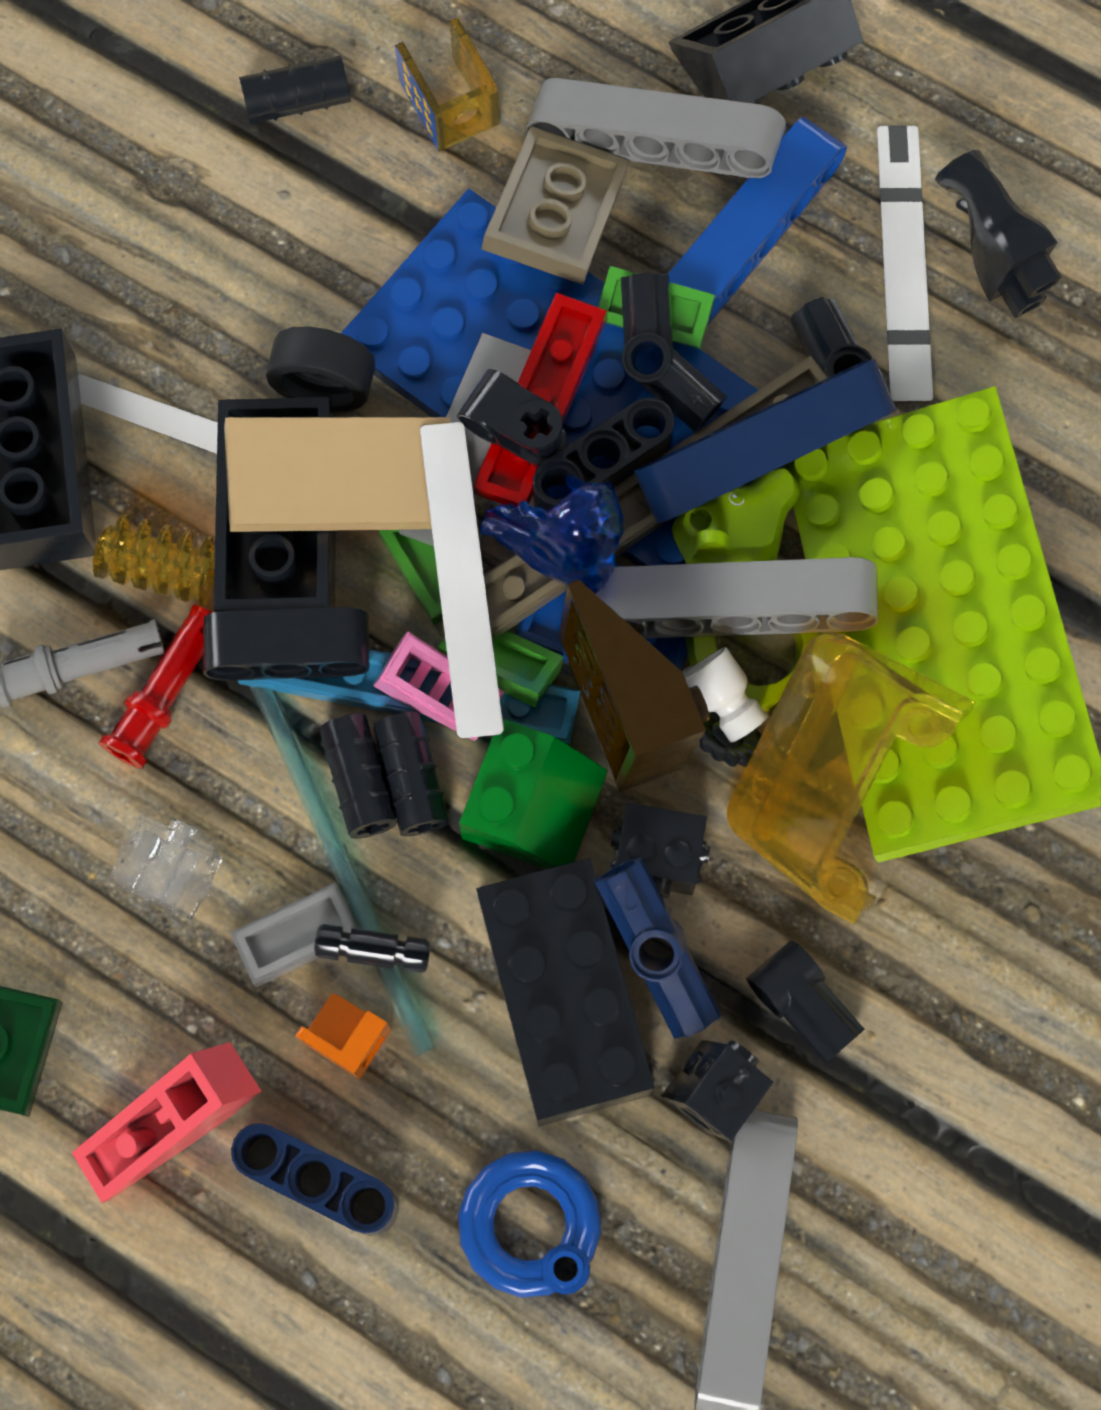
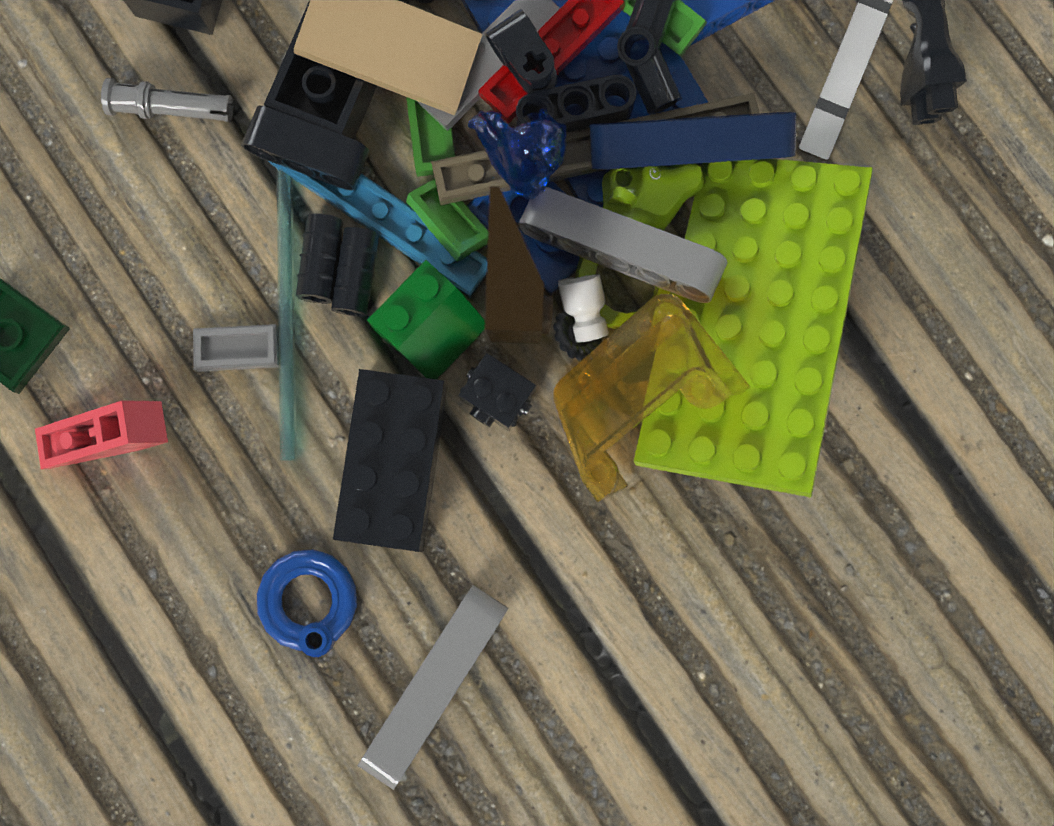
camera: 20 degrees right, 10 degrees up
clear yellow piece [92,512,215,607] -> none
red pin [98,605,212,769] -> none
clear head [109,814,223,921] -> none
dark blue beam [231,1123,399,1236] -> none
orange panel [295,994,392,1080] -> none
black axle [314,924,431,973] -> none
bright pink slope [373,632,504,741] -> none
white sticker [420,422,503,738] -> none
dark blue piece [595,857,721,1039] -> none
black head [660,1040,774,1141] -> none
black piece [746,940,865,1064] -> none
black piece [790,297,873,377] -> none

